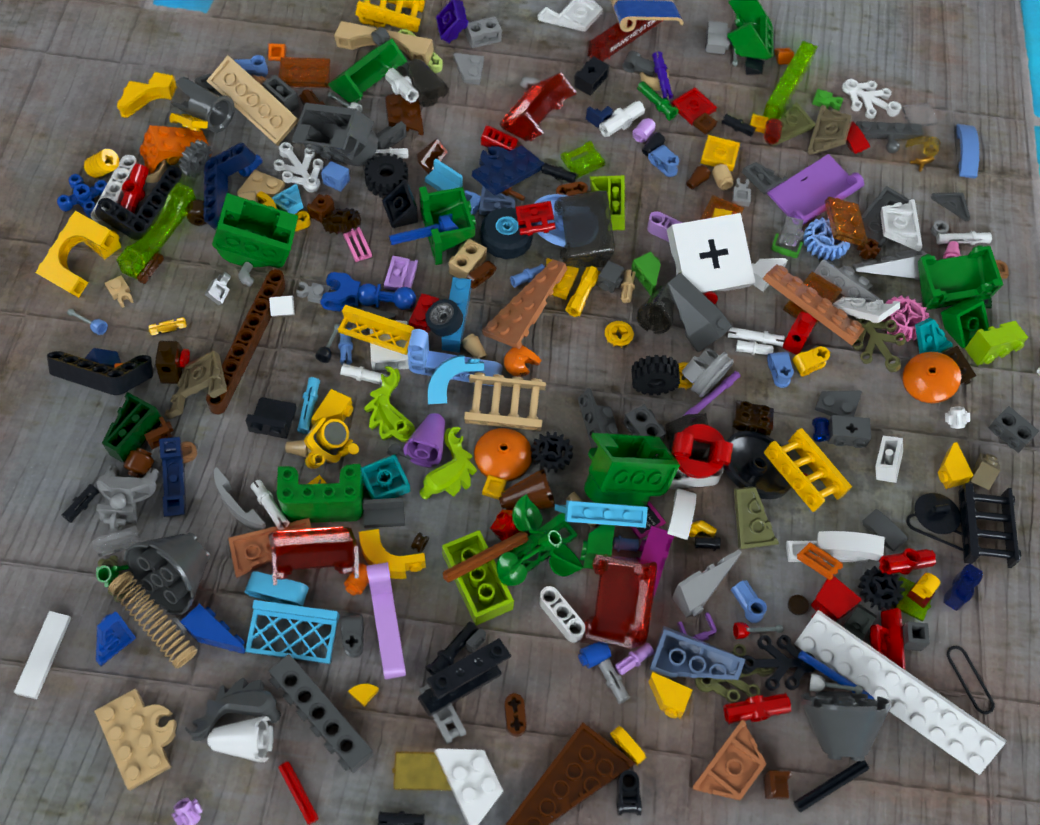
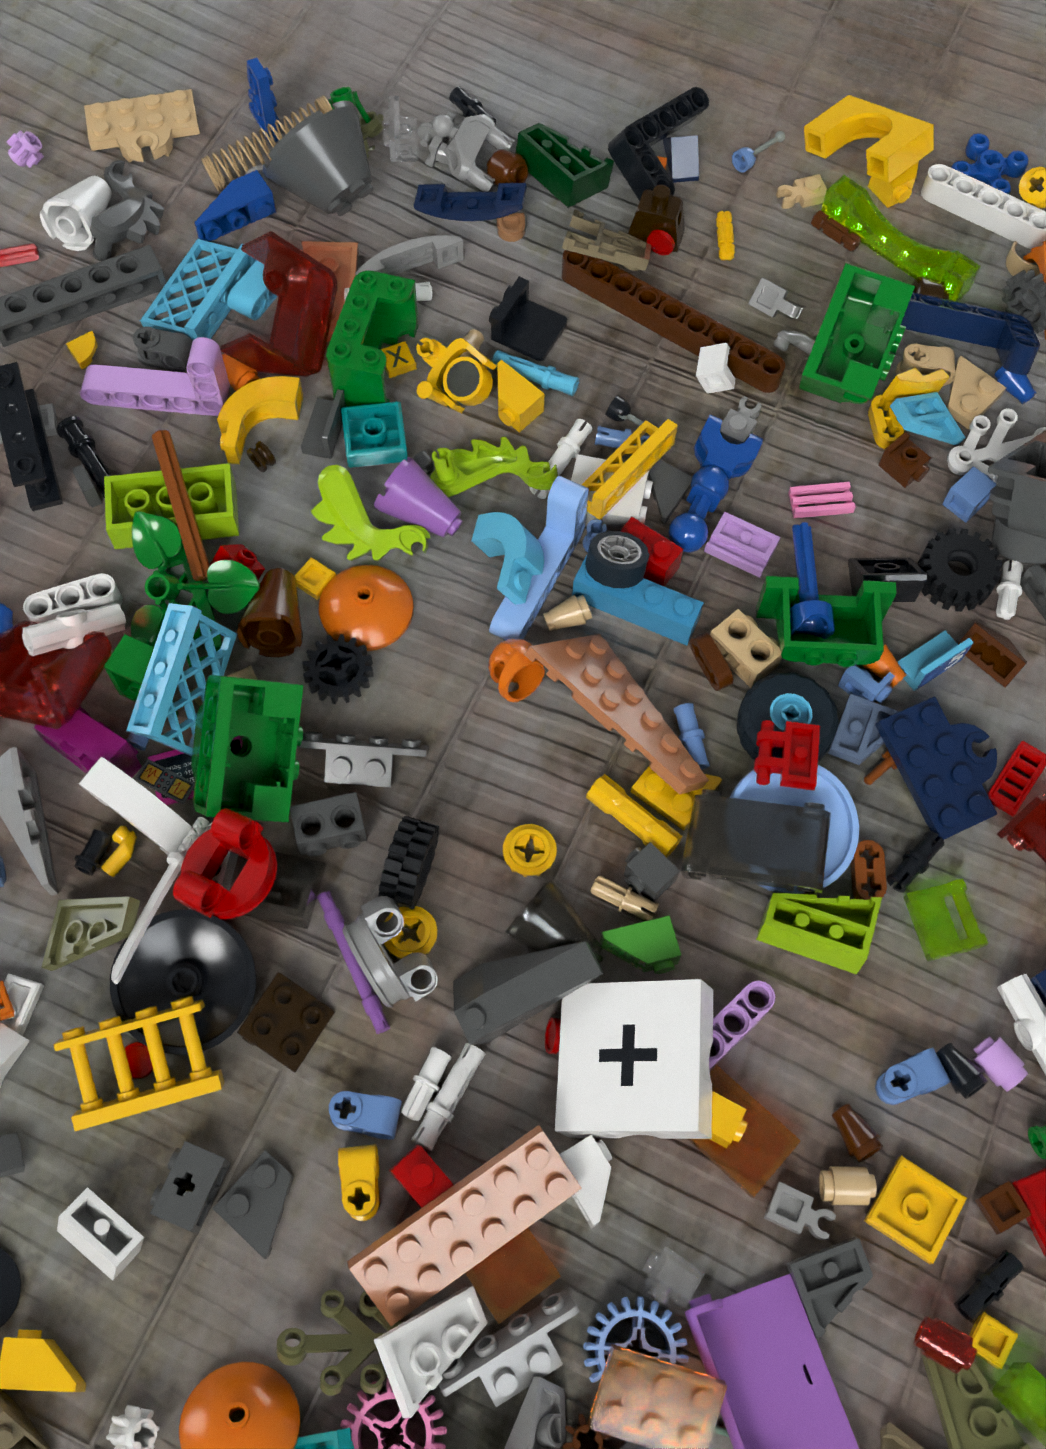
camera: 110 degrees right, 5 degrees up
white tile [14,611,71,699] -> none
black beam [95,166,182,240] -> none
red piece [120,164,149,213] -> none
reddish brown bracket [144,416,174,450] -> none
dark brown gear [322,208,361,234] -> none
tan fence [464,372,546,431] -> none
bright green piece [771,233,803,258] -> none
clear blue bush [812,417,830,442] -> none
none -> white piece [22,603,126,656]
none -> white sword [111,817,210,984]
none -> sticker [134,759,195,804]

